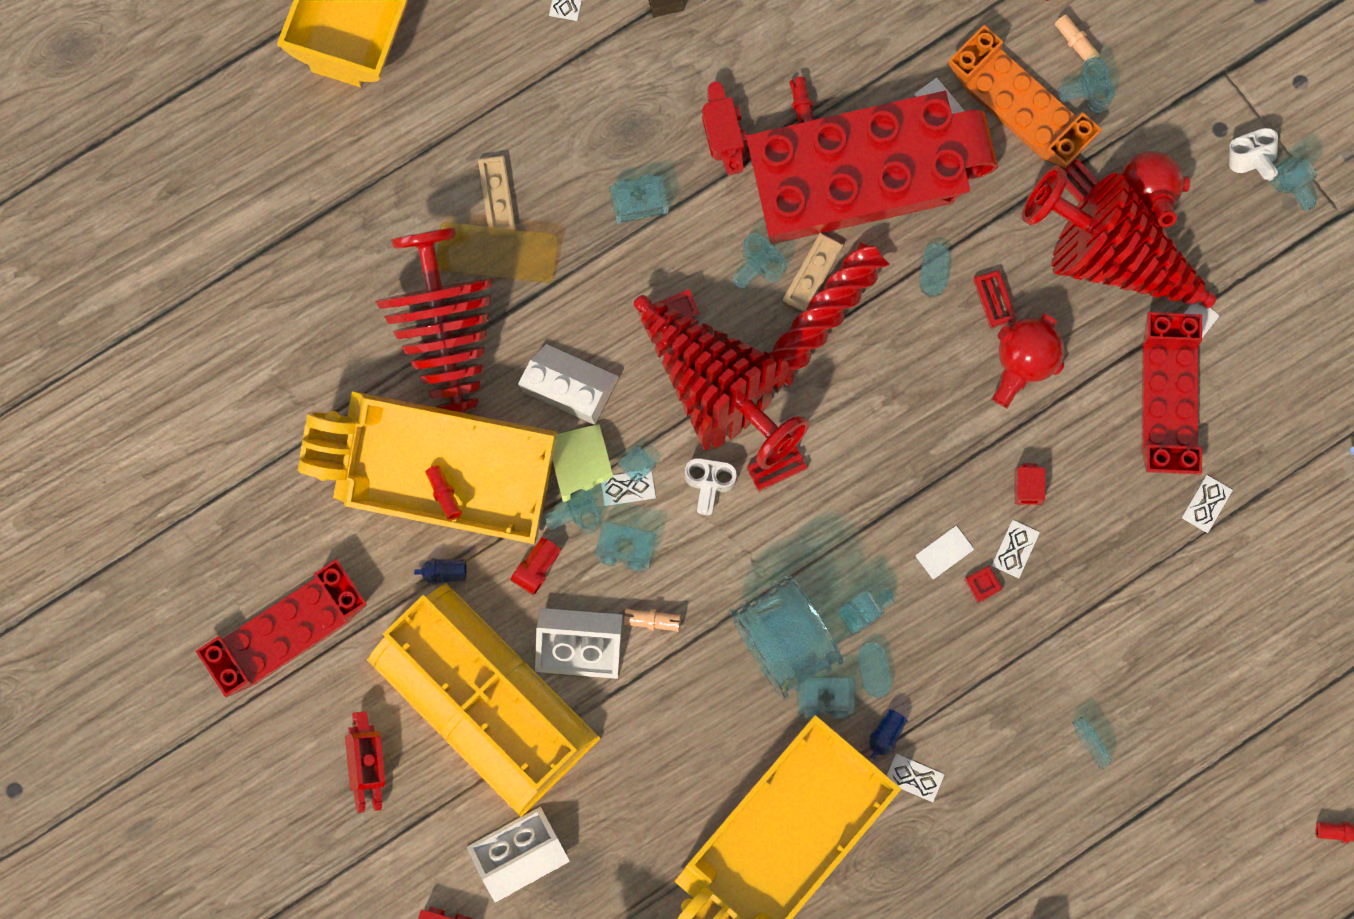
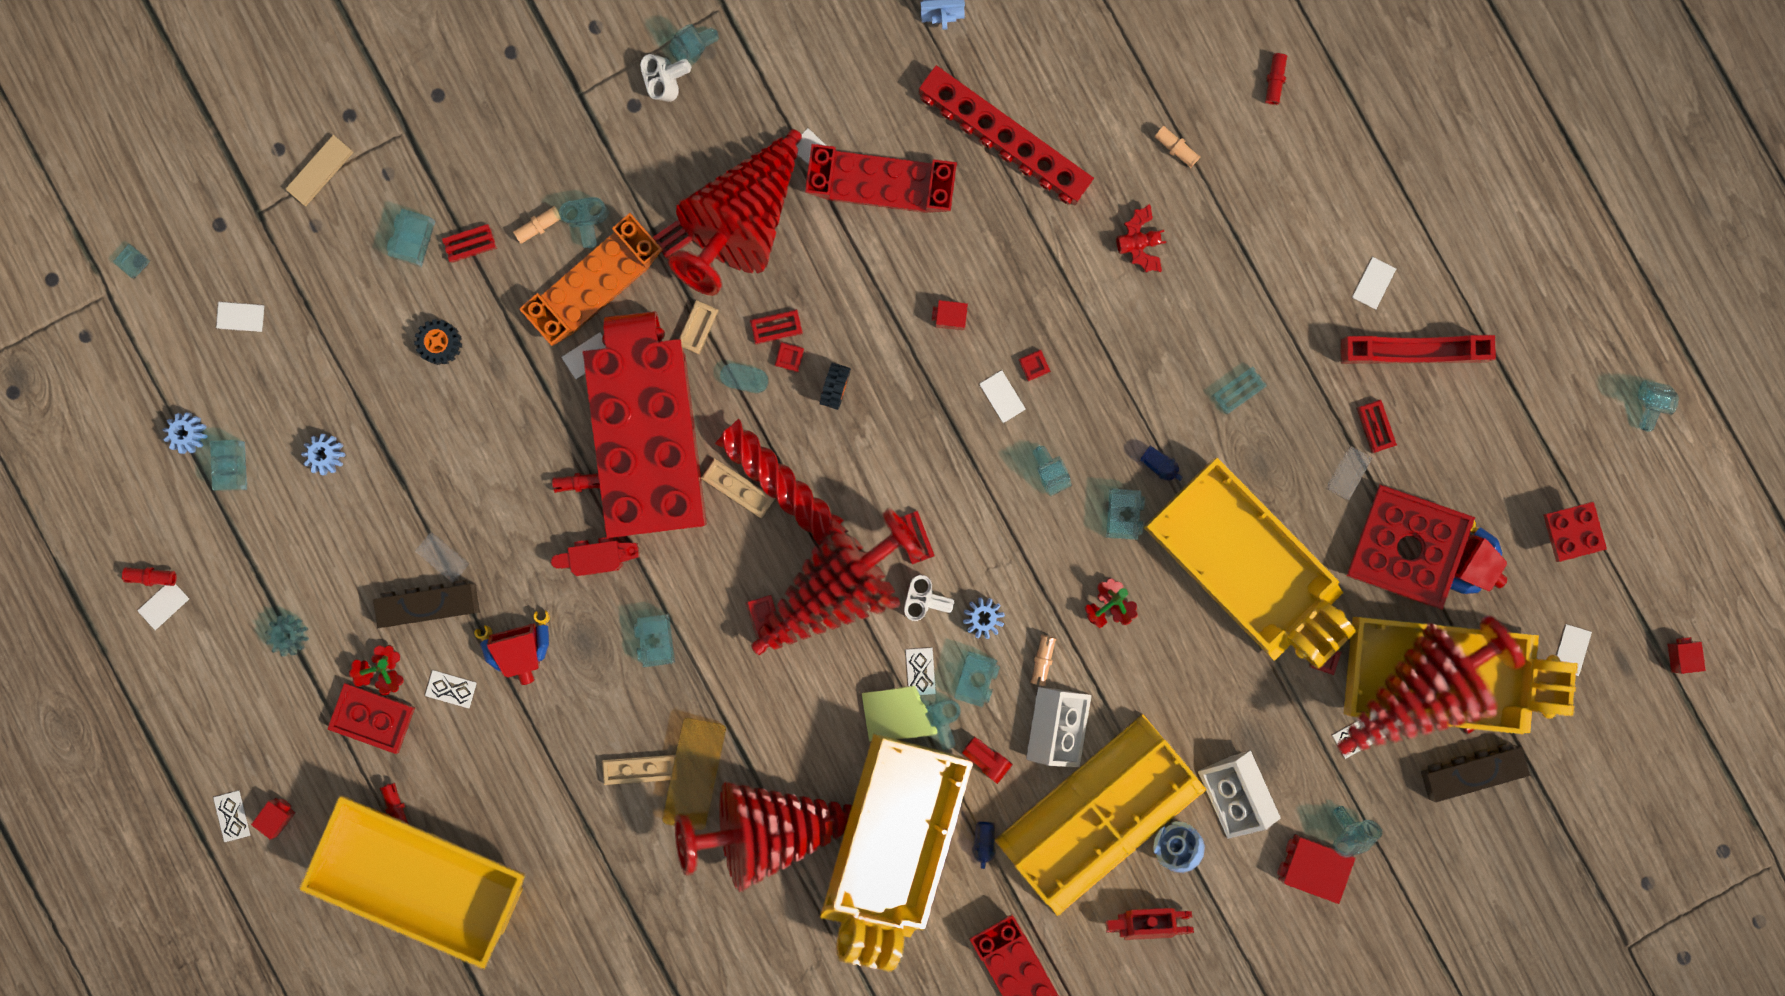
camera: 85 degrees left, 10 degrees up
red pin [425,465,462,521] -> none
white slope [518,344,619,425] -> none
clear light blue tile [618,445,656,484] -> none
clear light blue wheel [728,573,844,700] -> none
clear light blue beam [732,233,786,289] -> none
clear light blue tile [858,643,892,698] -> none
white sticker [887,754,945,802] -> none
red piece [991,314,1064,409] -> none
white sticker [992,520,1040,578] -> none
clear light blue tile [1072,717,1112,769] -> none
red piece [1121,151,1190,227] -> none
white sticker [1182,475,1233,533] -> none
none -> red torso [474,610,550,685]
none -> tan tile [679,300,719,355]
none -> red tile [774,342,804,372]
none -> black wheel [819,362,851,410]
none -> red brick [919,65,1094,206]
none -> light blue gear [963,597,1005,639]
none -> red plant [1085,578,1138,628]
none -> red animal [1116,204,1166,273]
none -> light blue cylinder [1153,821,1205,873]
none -> light nougat pin [1155,126,1200,168]
none -> clear light blue tile [1212,367,1267,415]

